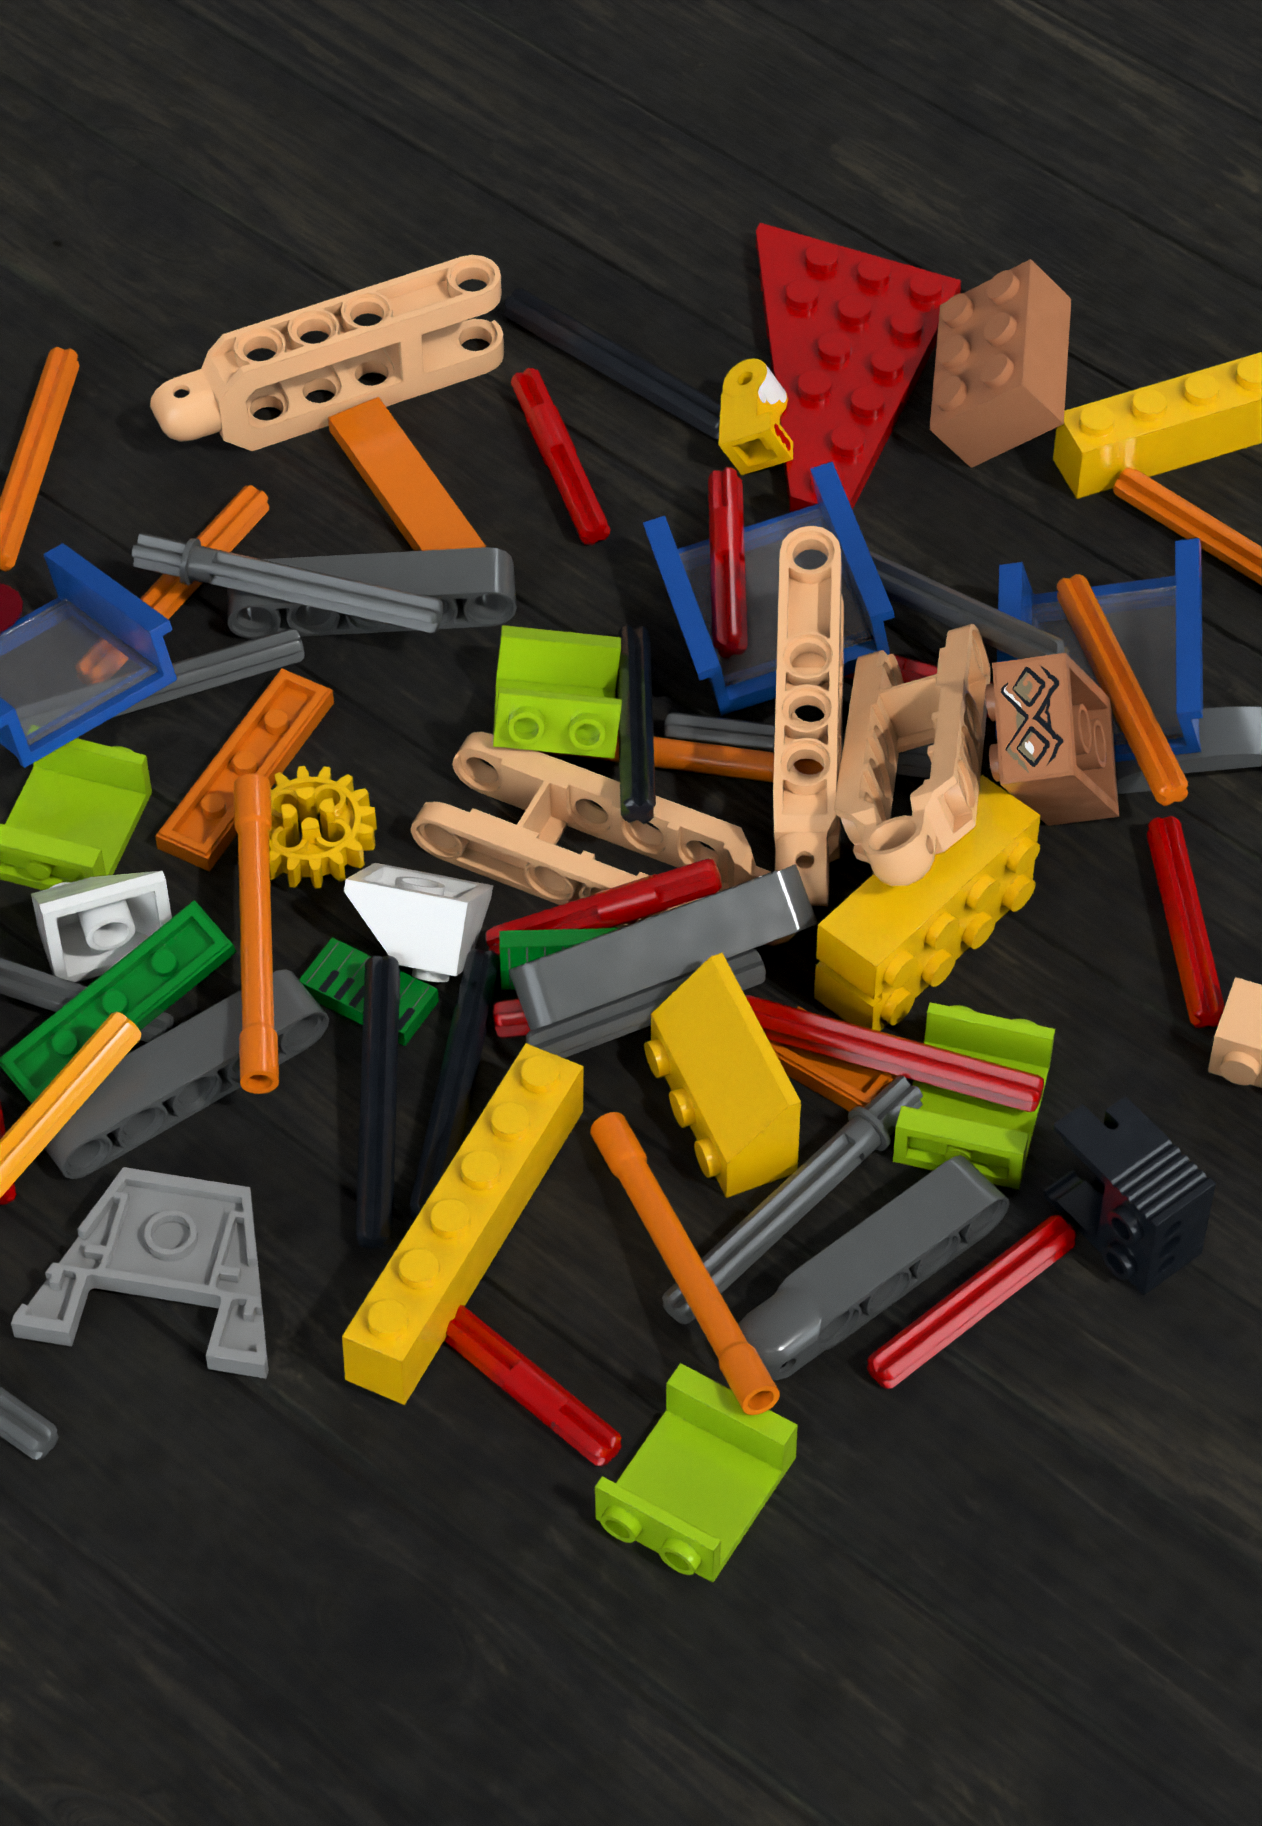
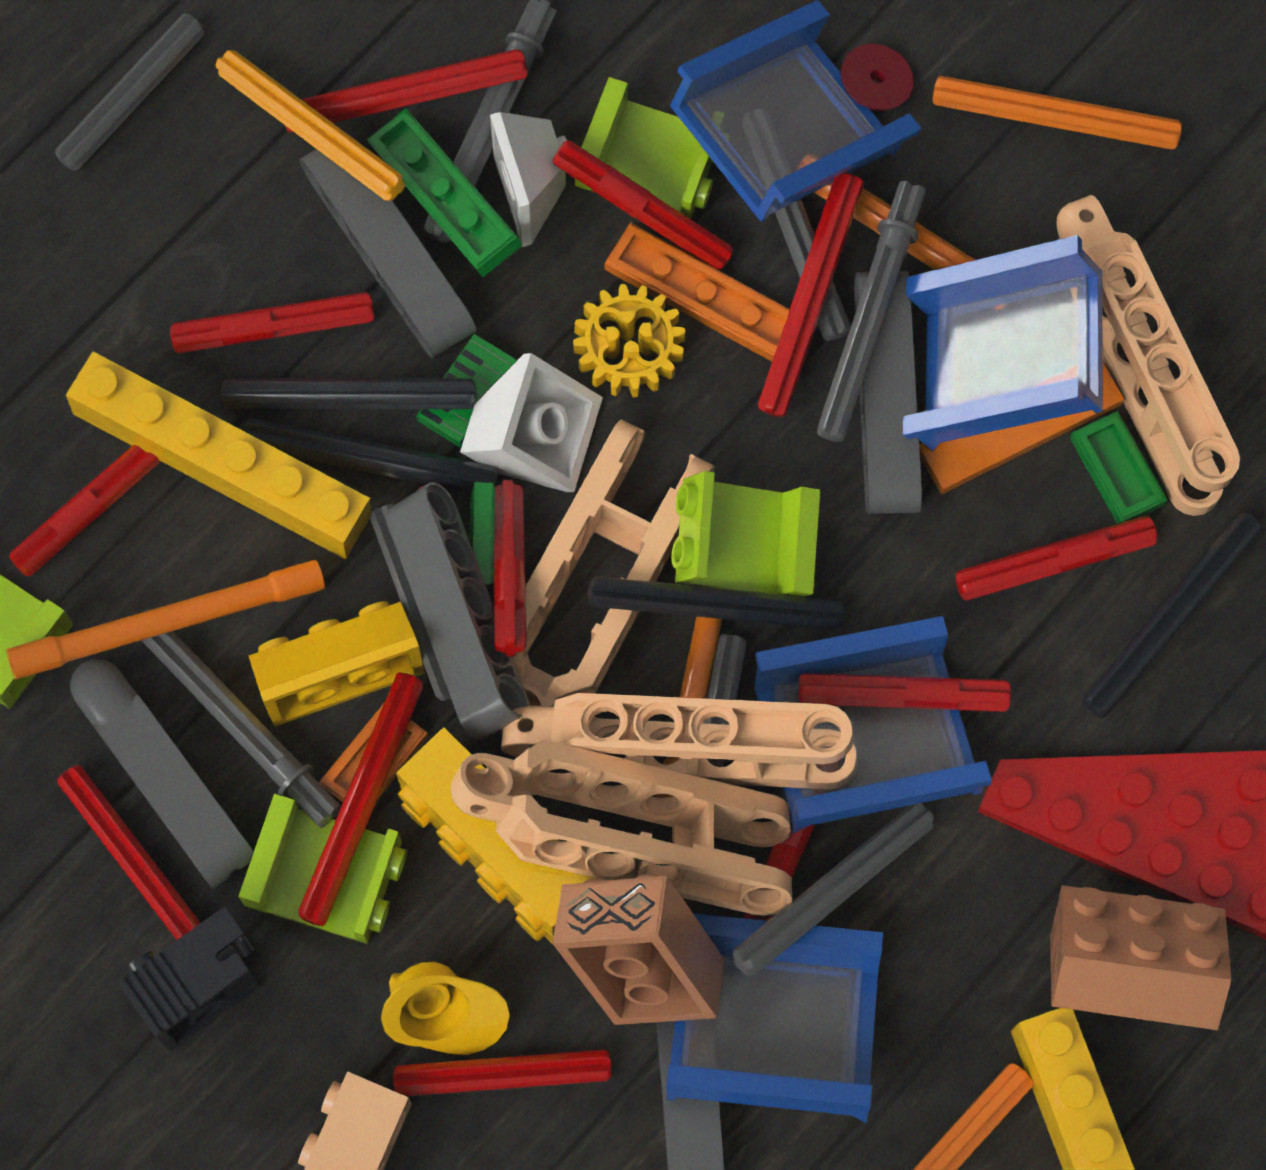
camera: 90 degrees right, 20 degrees up
light grey wing [11,1167,269,1379] -> none
orange piece [234,773,279,1094] -> none
yellow leg [718,358,793,475] -> none
orange axle [1056,574,1188,806] -> none
none -> red axle [170,292,374,353]
none -> yellow piece [381,962,510,1055]
none -> red axle [553,140,733,270]
none -> red axle [758,172,864,417]
none -> piece [903,235,1103,452]
none -> green tile [1070,411,1168,524]

